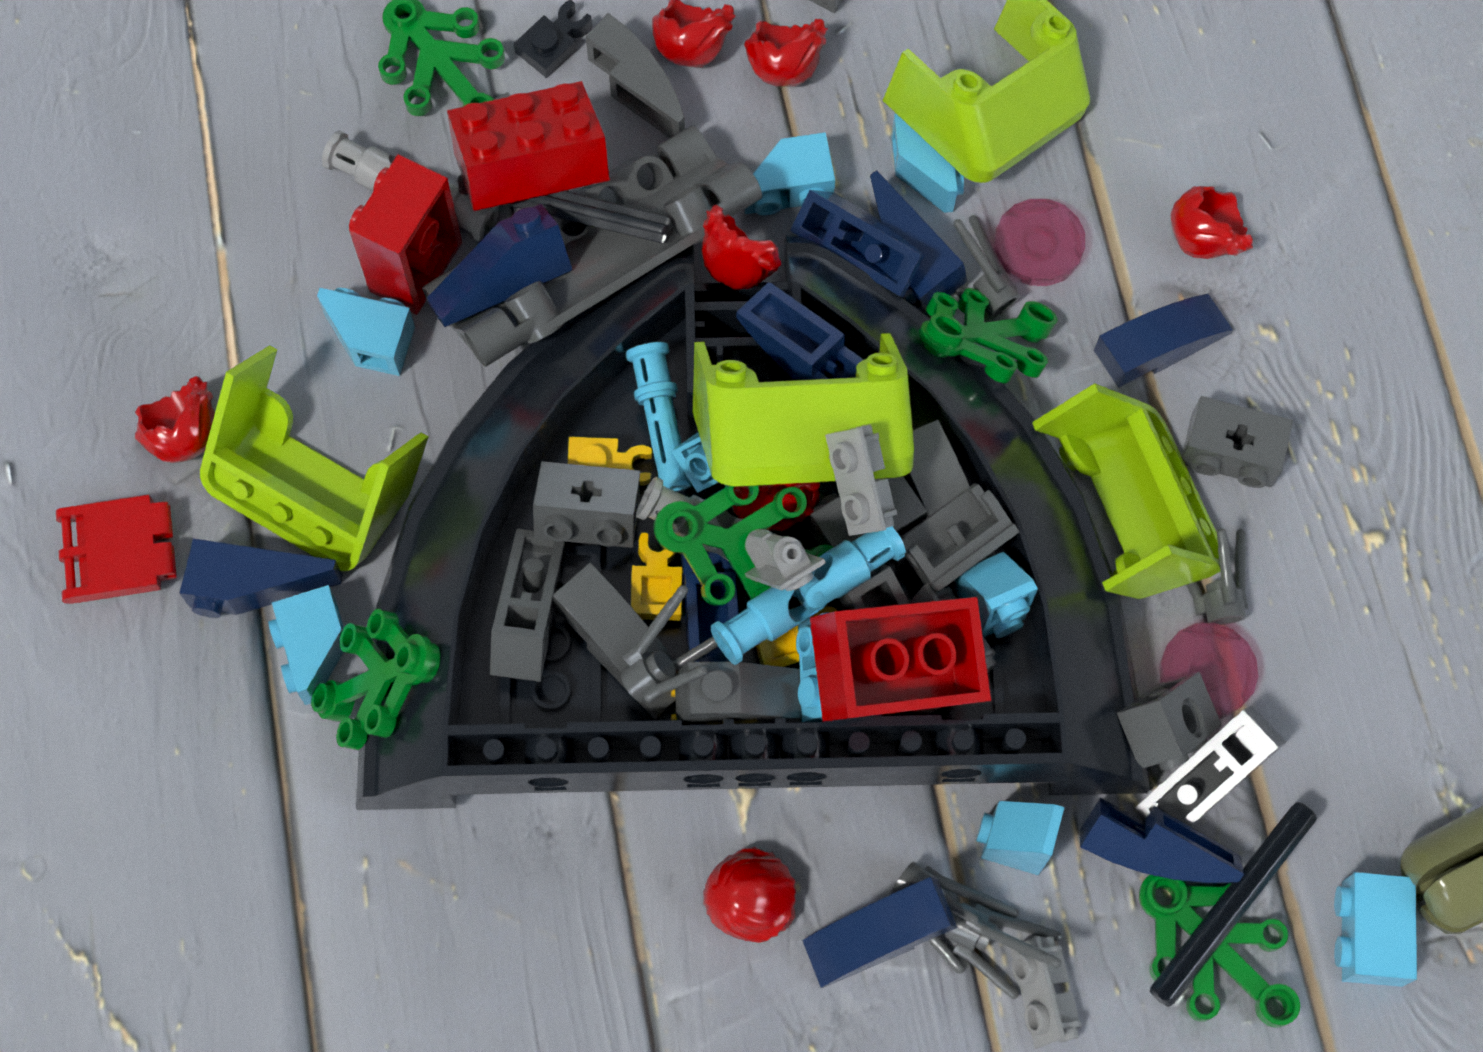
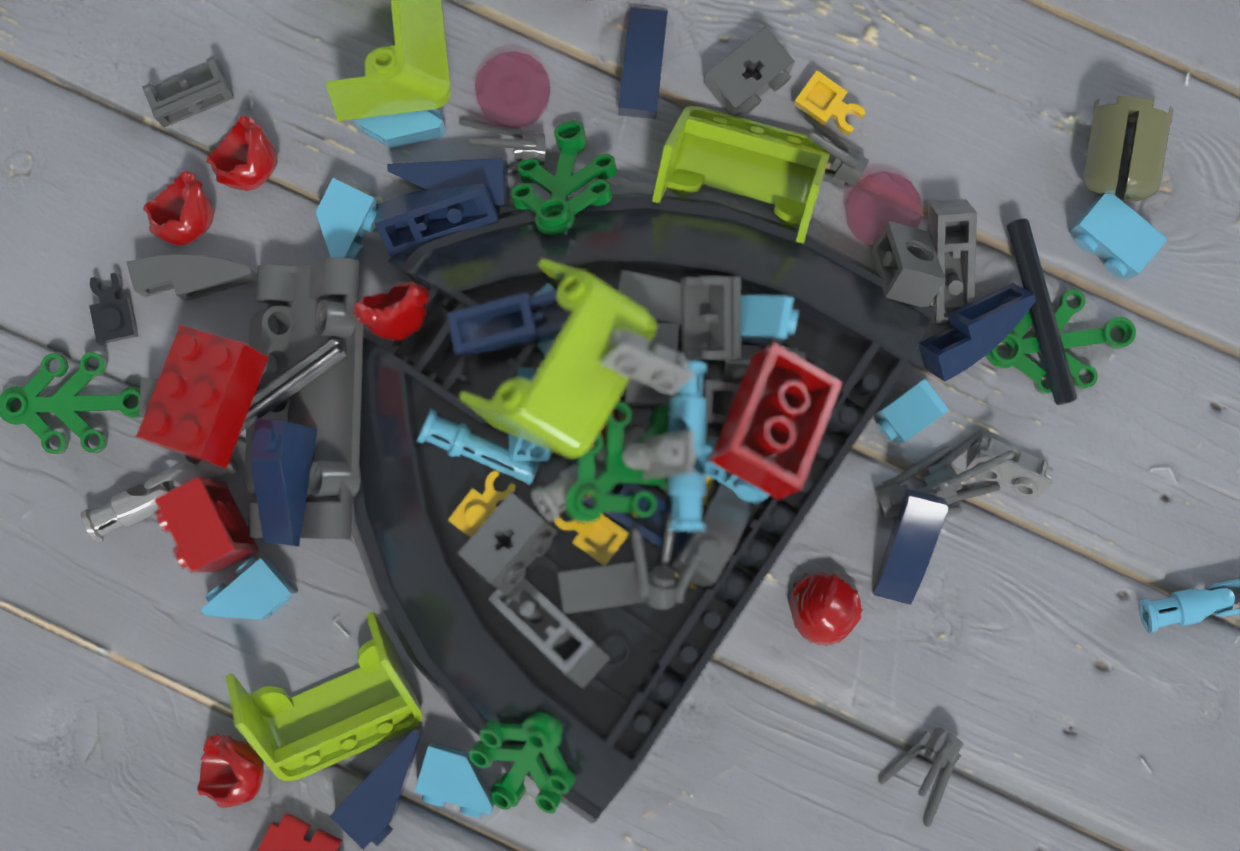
camera: 60 degrees left, 15 degrees up
none -> yellow plate [793,70,866,136]

